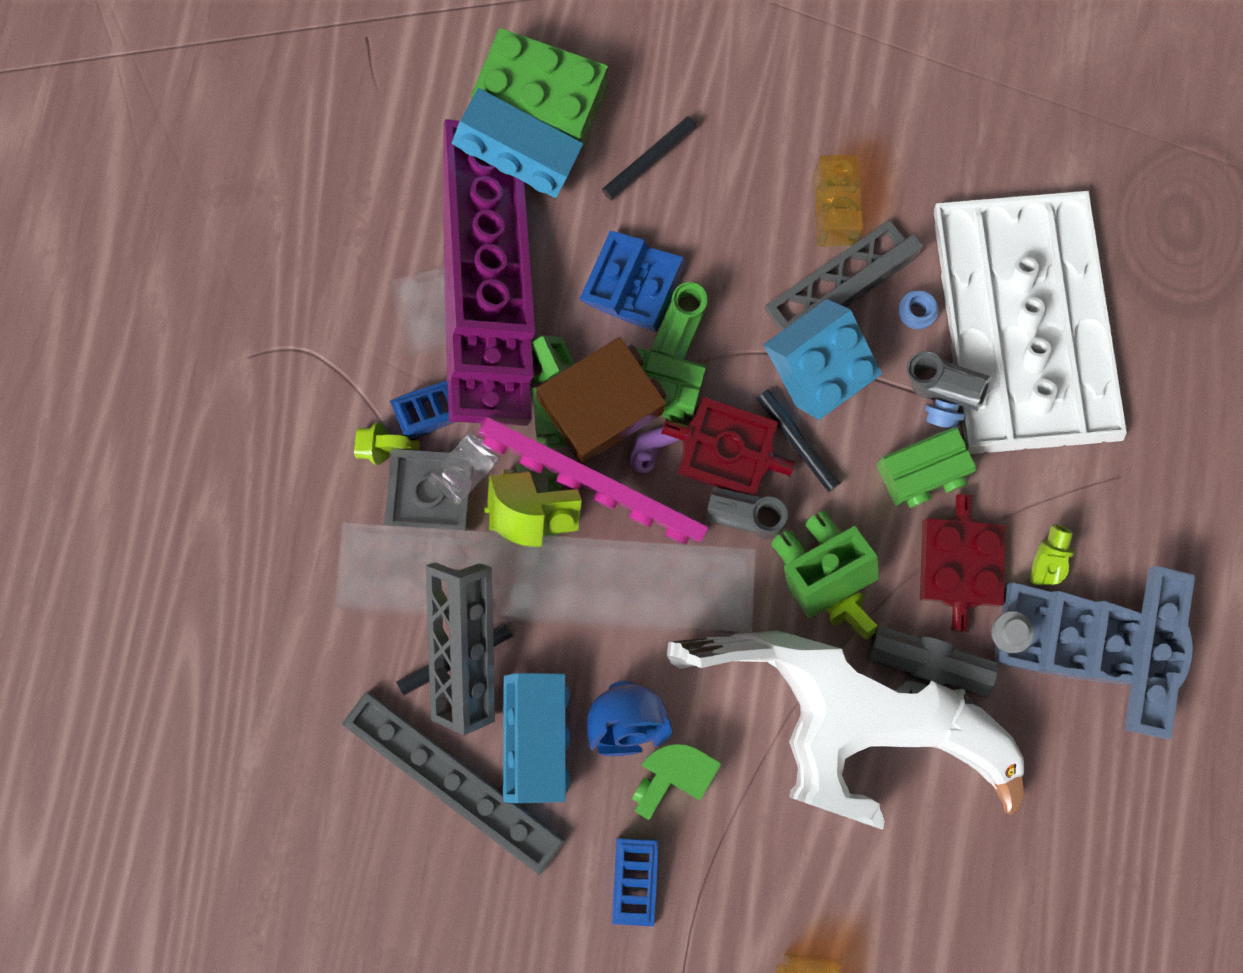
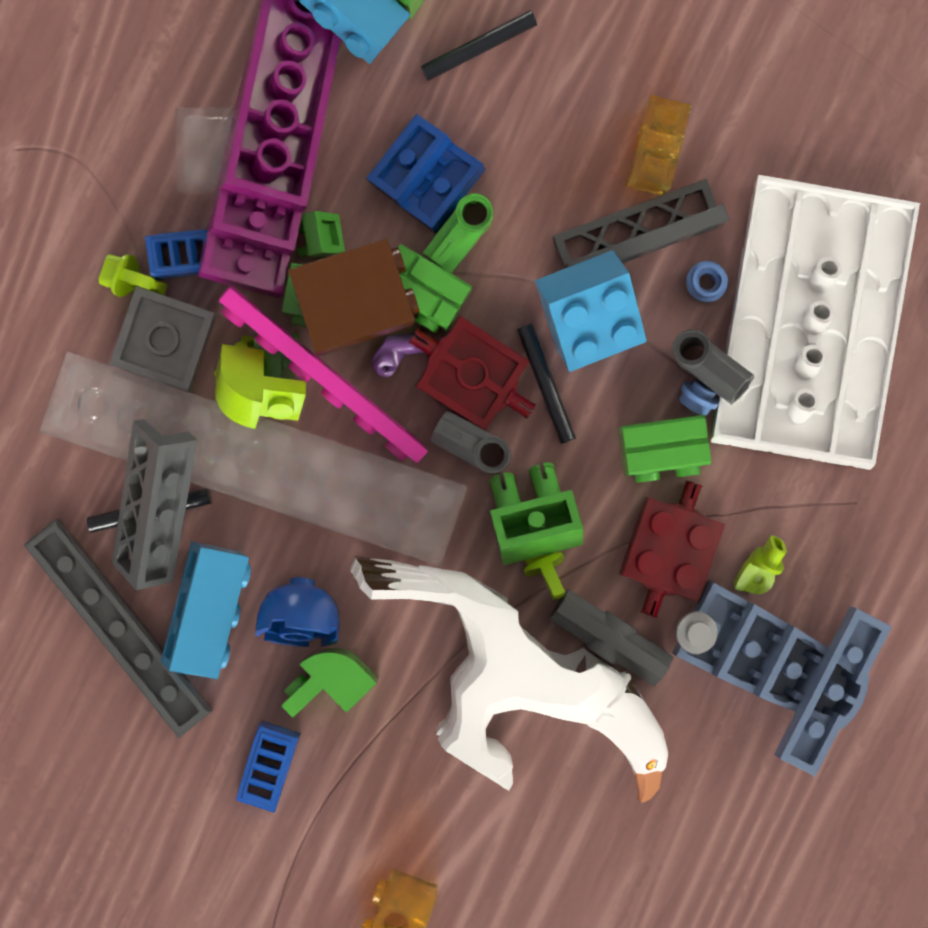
camera: 20 degrees right, 10 degrees up
clear bracket [427,433,499,506] -> none

